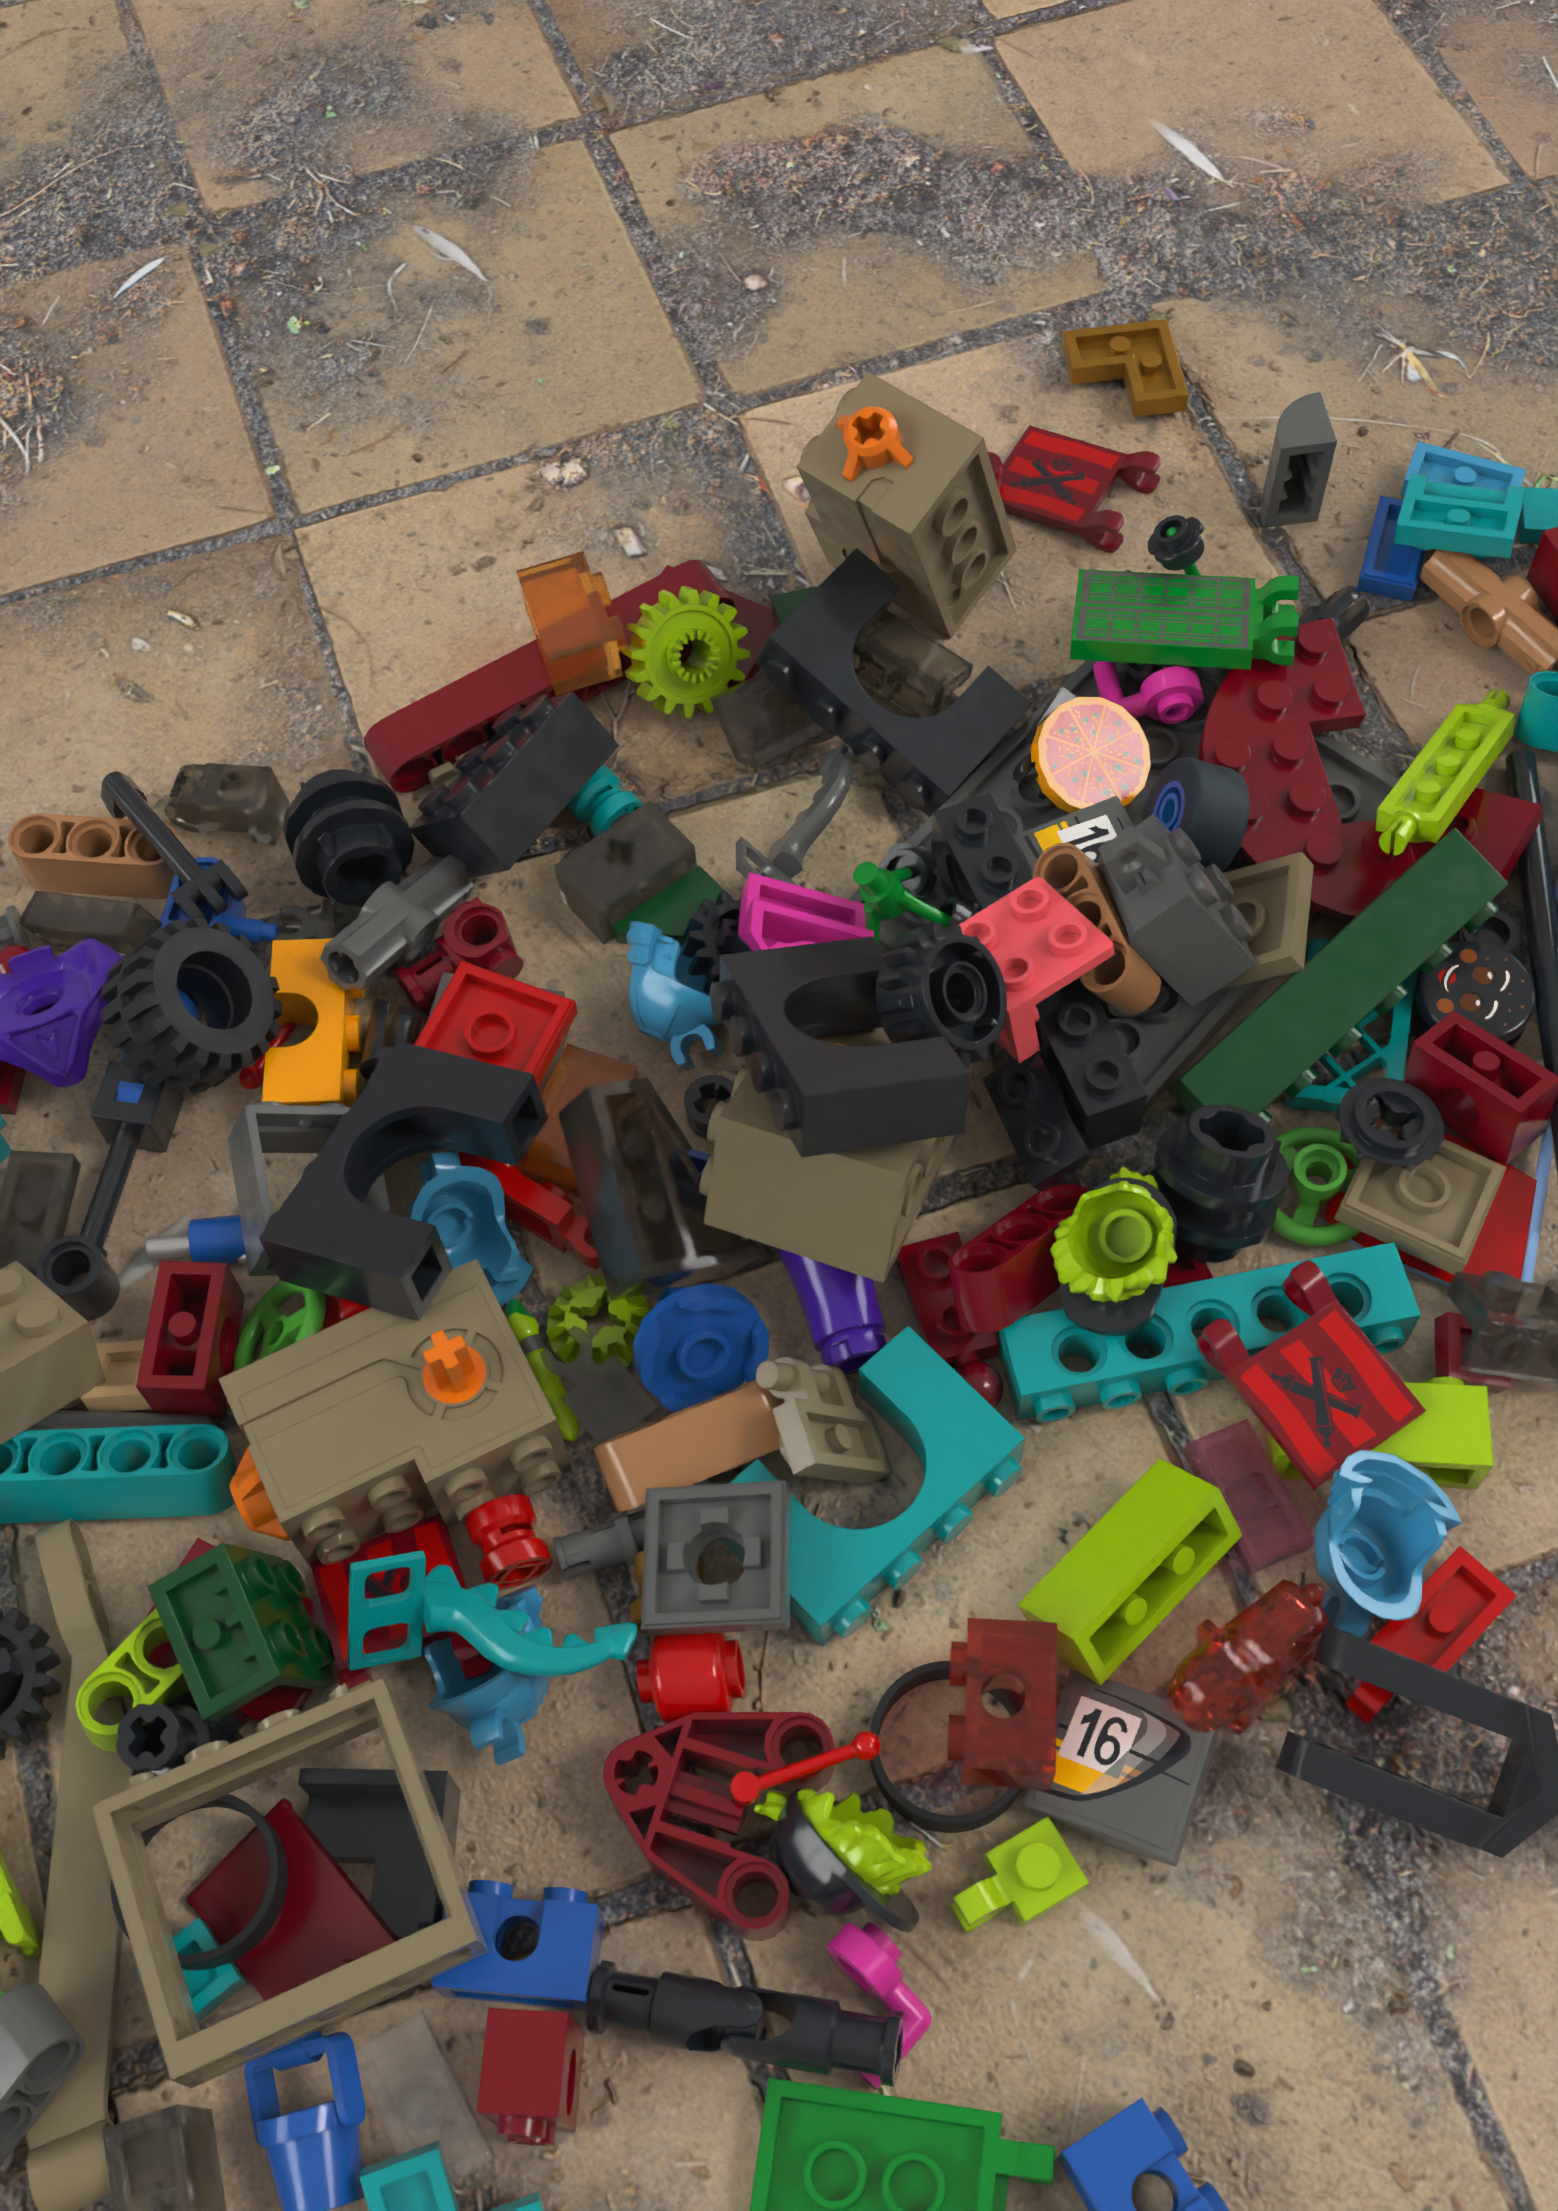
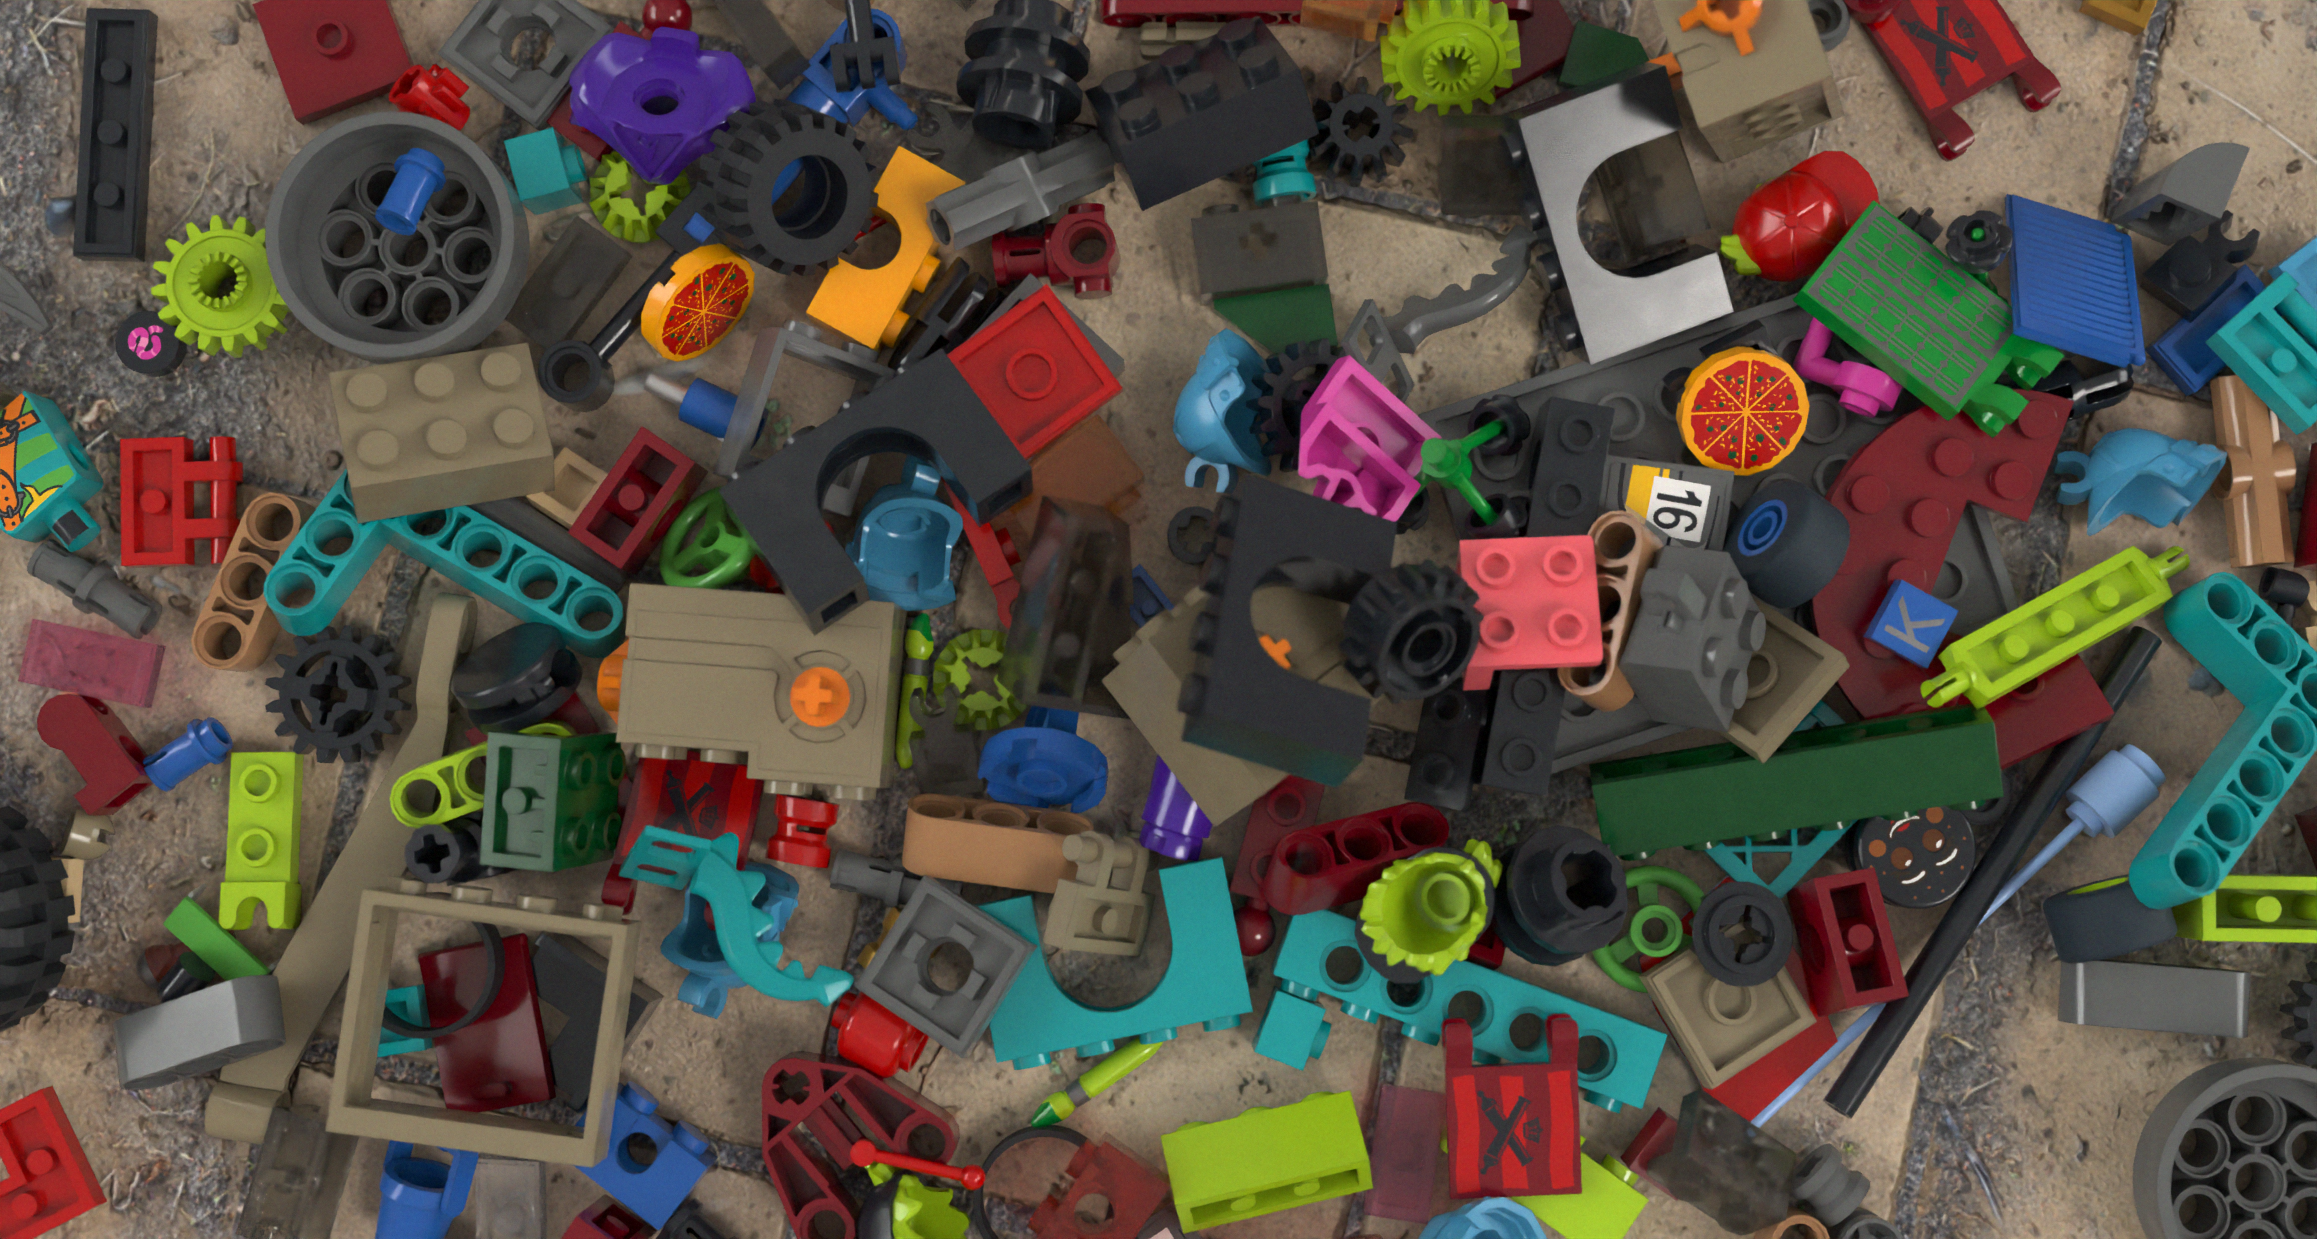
camera: 25 degrees right, 25 degrees up
none -> black head [451,622,583,735]
none -> lime gear [589,151,691,243]
none -> tile [641,243,755,362]
none -> lime piece [1031,1036,1163,1128]
none -> teal plate [1252,985,1332,1071]
none -> black gear [1309,76,1413,188]
none -> red hair [1720,151,1880,282]
none -> blue tile [1863,579,1958,669]
none -> blue window [2004,194,2146,368]
none -> dark azure helmet [2053,428,2227,536]
none -> black plate [2140,210,2260,323]

